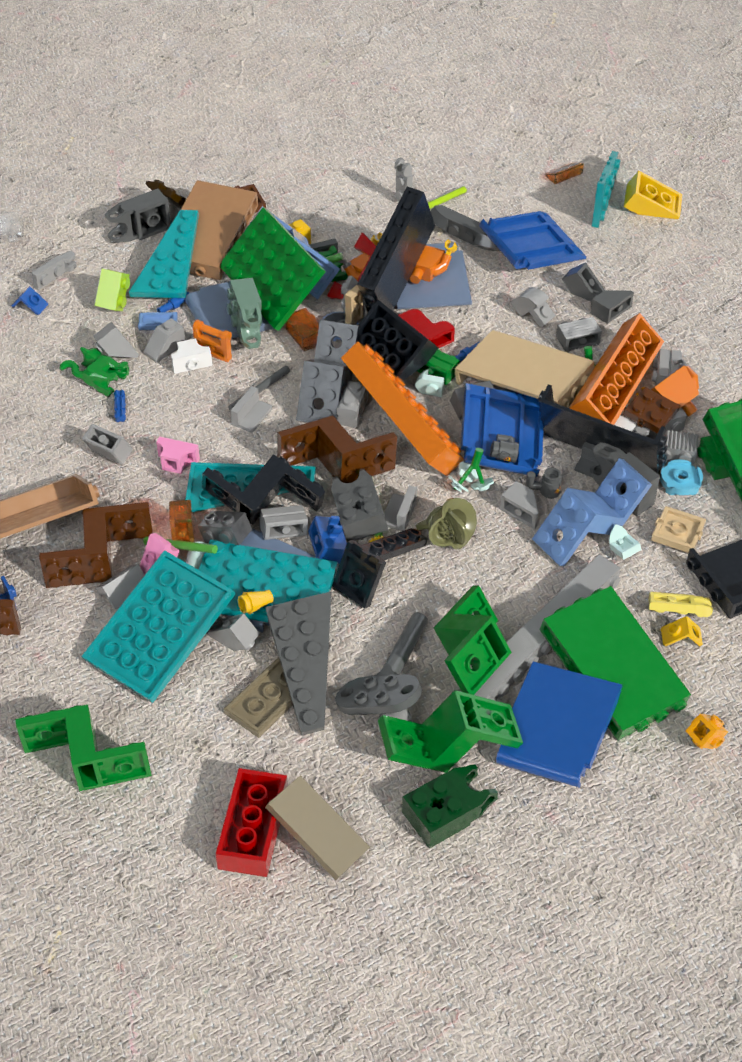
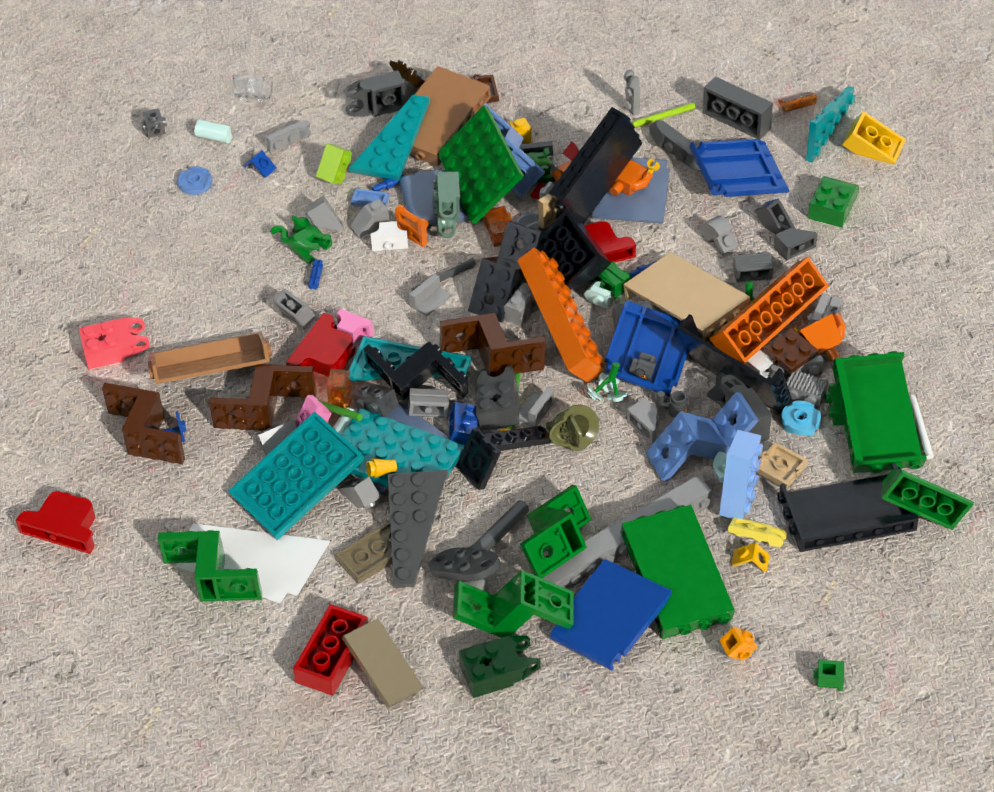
camera: 15 degrees right, 0 degrees up
none -> white sticker [177,523,330,603]
none -> red brick [286,312,356,377]
none -> dark grey brick [702,76,773,140]
none -> light blue brick [719,430,763,519]
none -> green brick [808,176,859,228]

